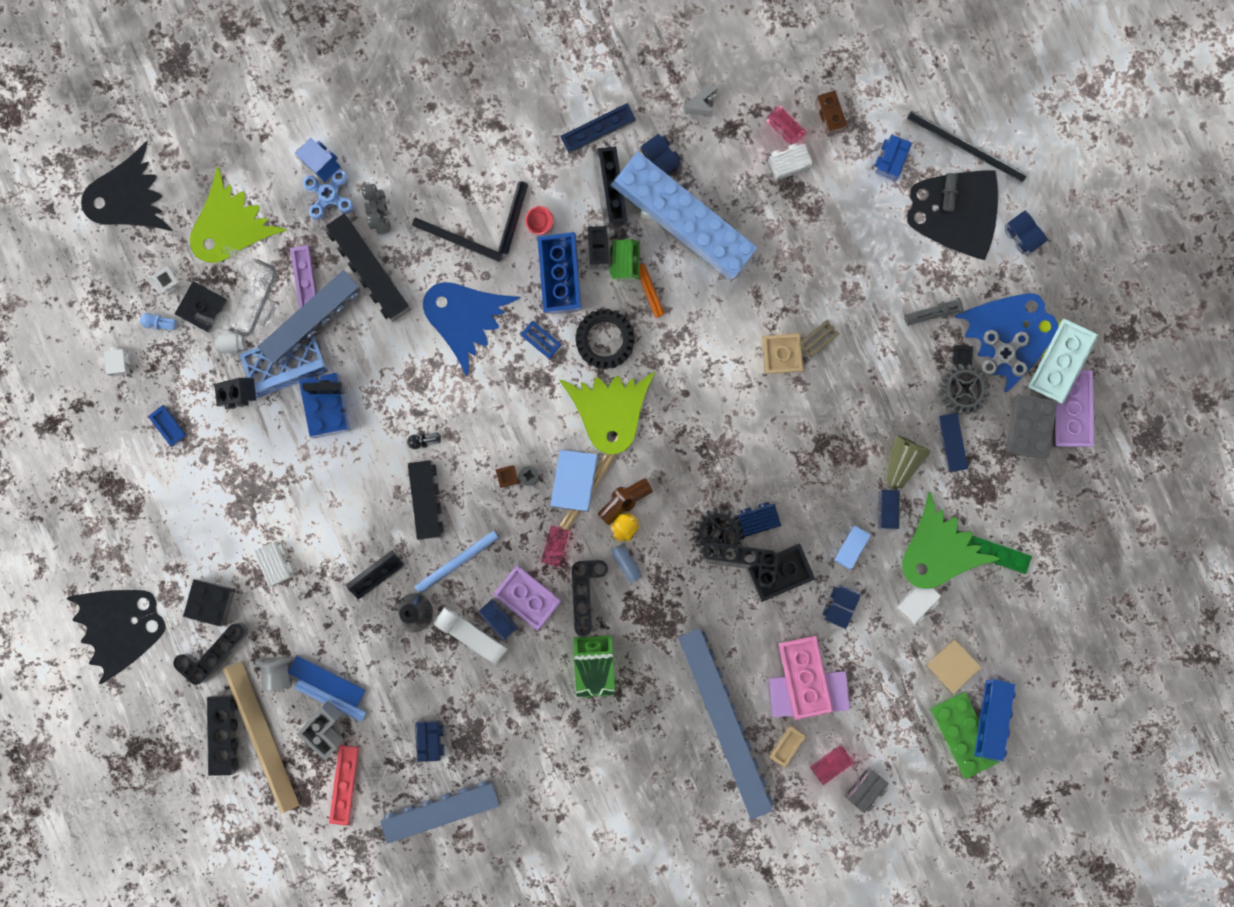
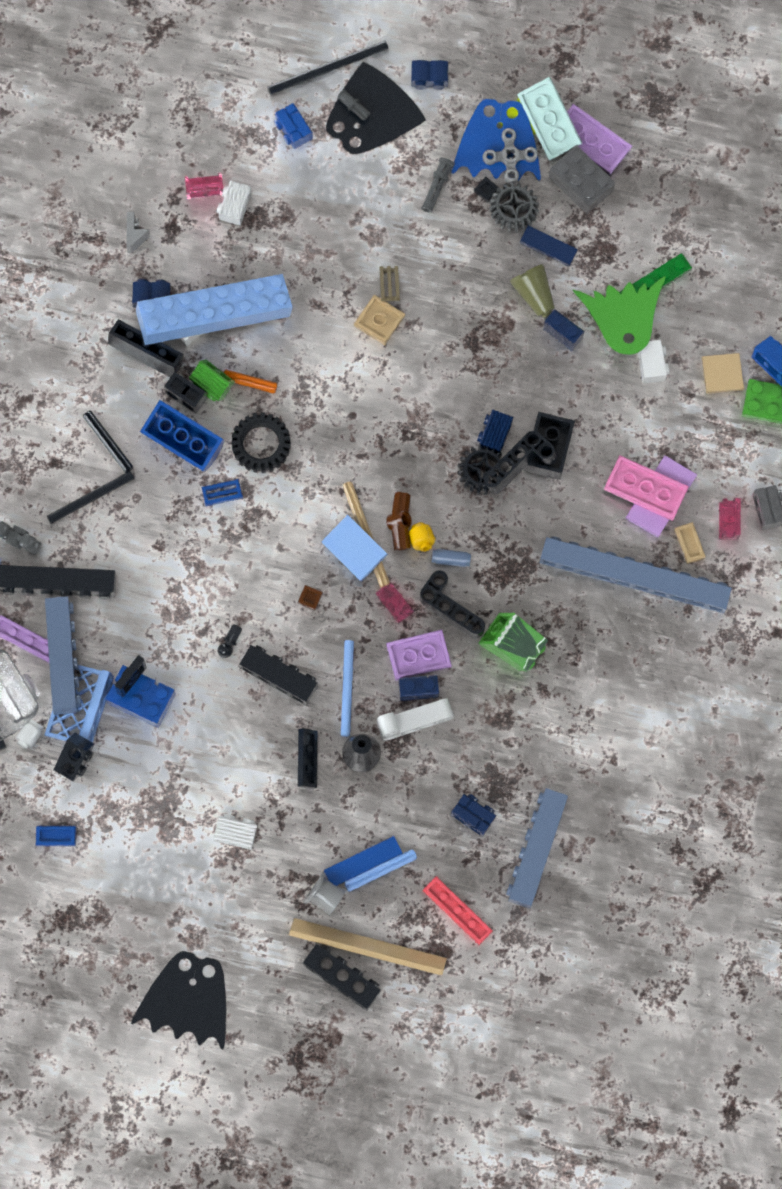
camera: 50 degrees left, 10 degrees down
black beam [173,623,248,685] -> none
black brick [183,579,236,627] -> none
light grey brick [297,700,344,761] -> none
blue piece [423,282,520,376] -> none
dark grey wheel [519,466,539,486] -> none
coral hair [525,206,554,235] -> none
lime piece [559,371,655,454] -> none
dark blue tile [560,103,636,154] -> none
reddish brown brick [815,90,848,137] -> none
dark blue brick [822,584,861,629] -> none
light blue slope [834,525,871,570] -> none

